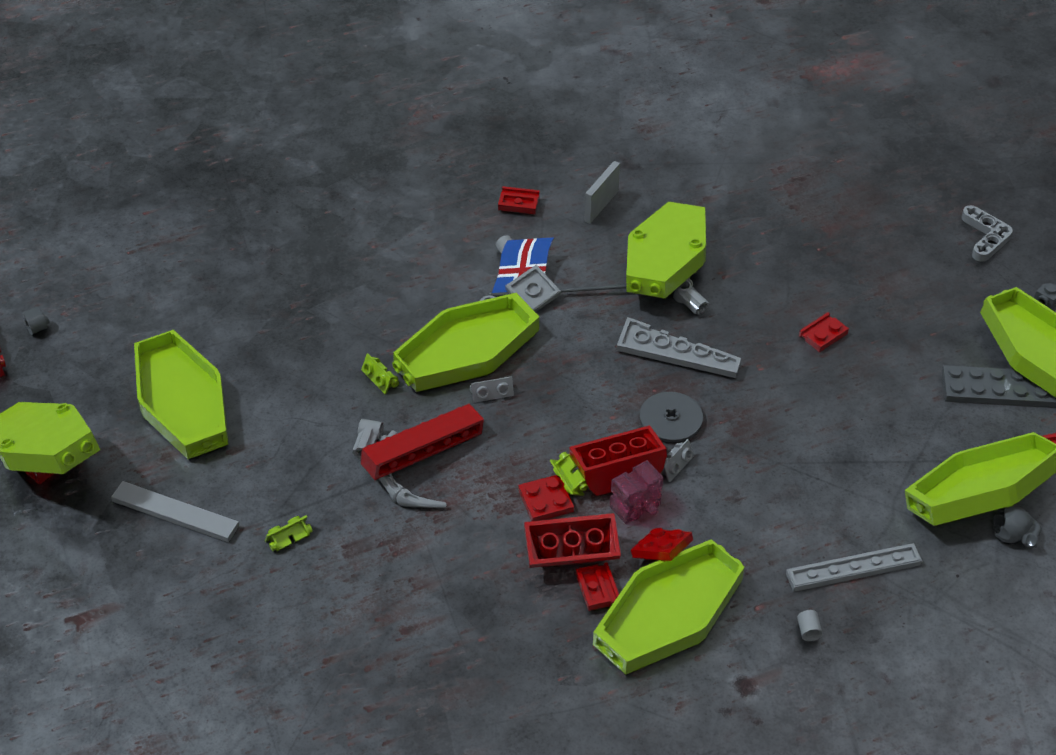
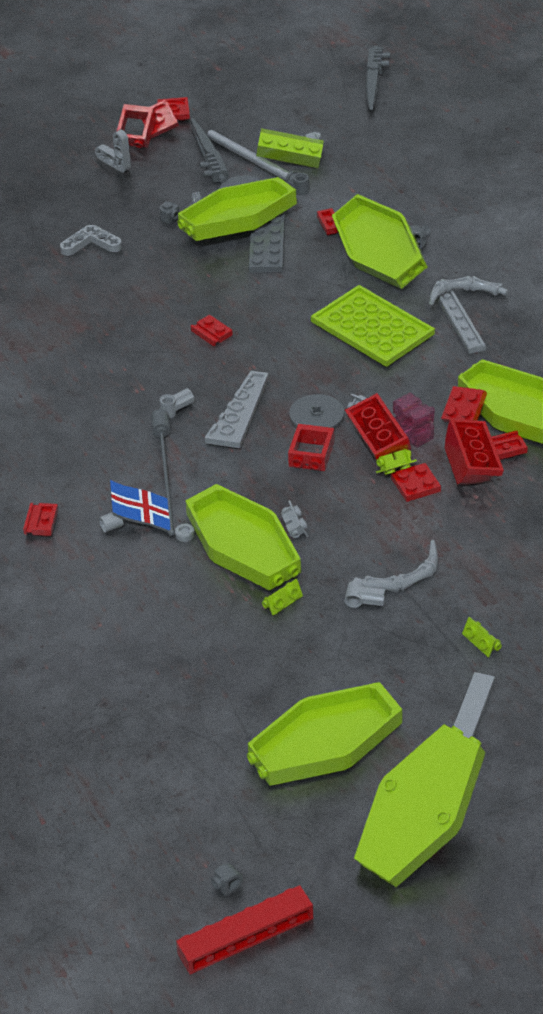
camera: 90 degrees left, 5 degrees down
red brick [361,403,484,480] -> none
light grey tile [505,264,561,312] -> none
light grey tile [584,161,620,224] -> none
lime container [626,202,706,298] -> none
light grey beam [797,610,823,641] -> none
none -> red window [288,424,335,471]
none -> lime plate [311,285,435,367]
none -> light grey animal [429,276,509,305]

